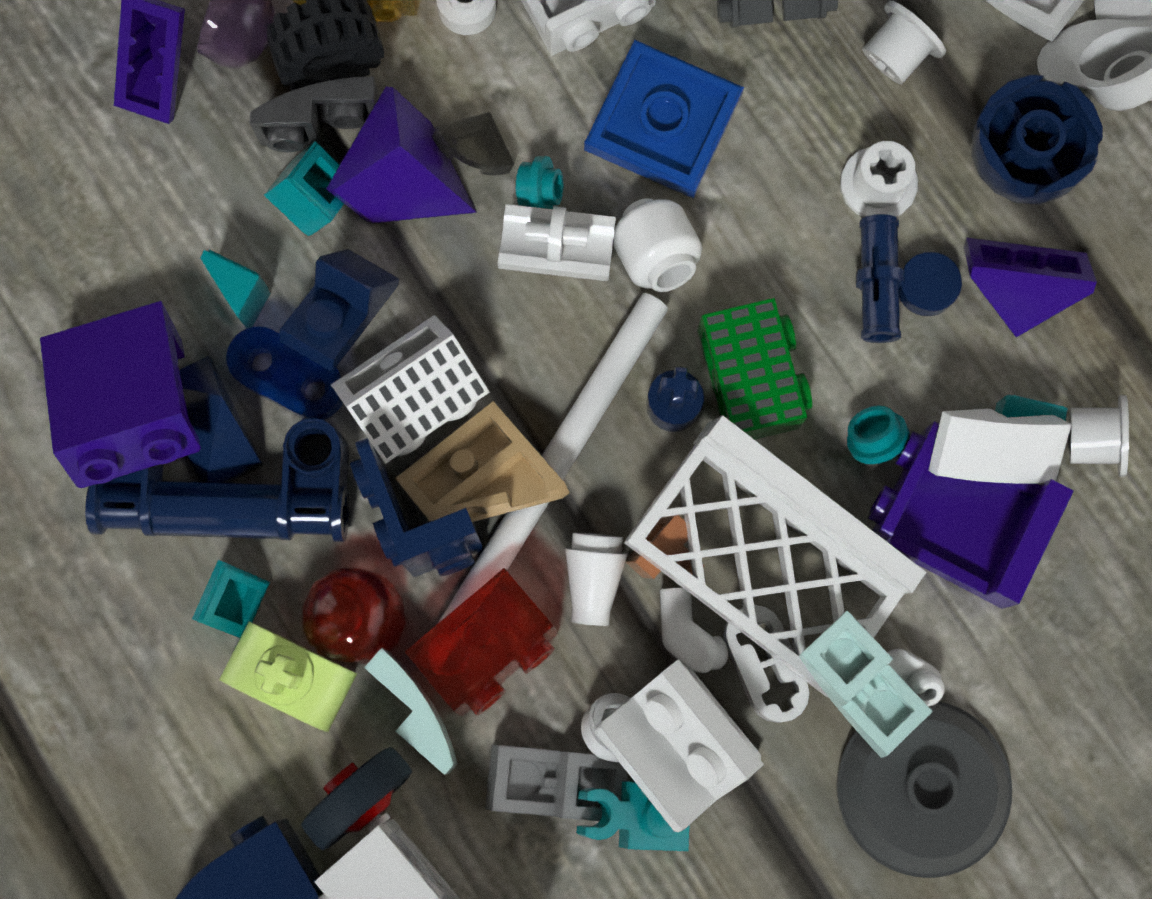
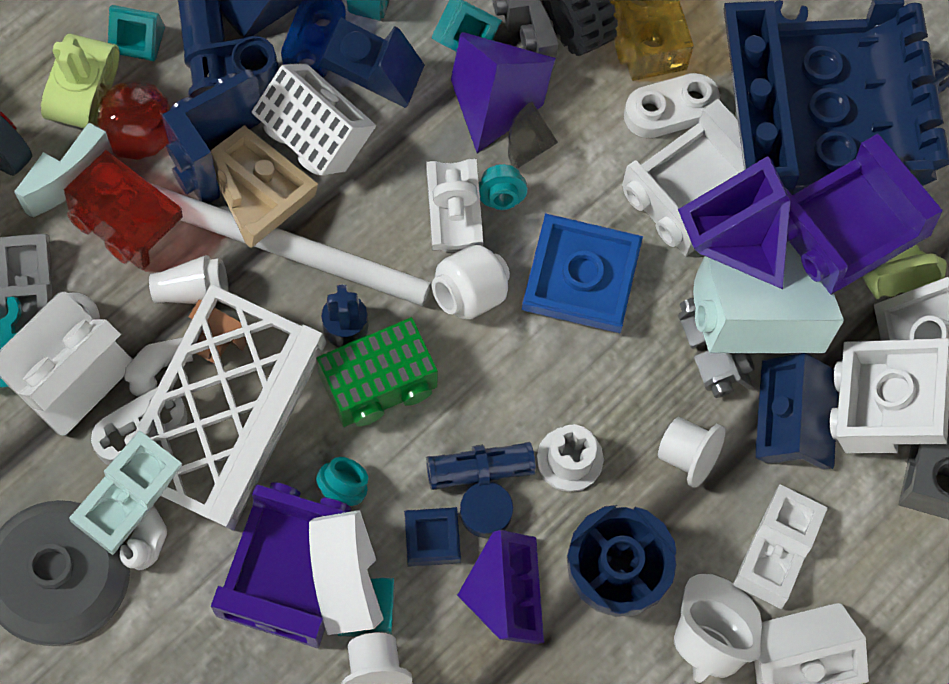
camera: 75 degrees right, 10 degrees down
none -> dark blue tile [404,507,461,567]

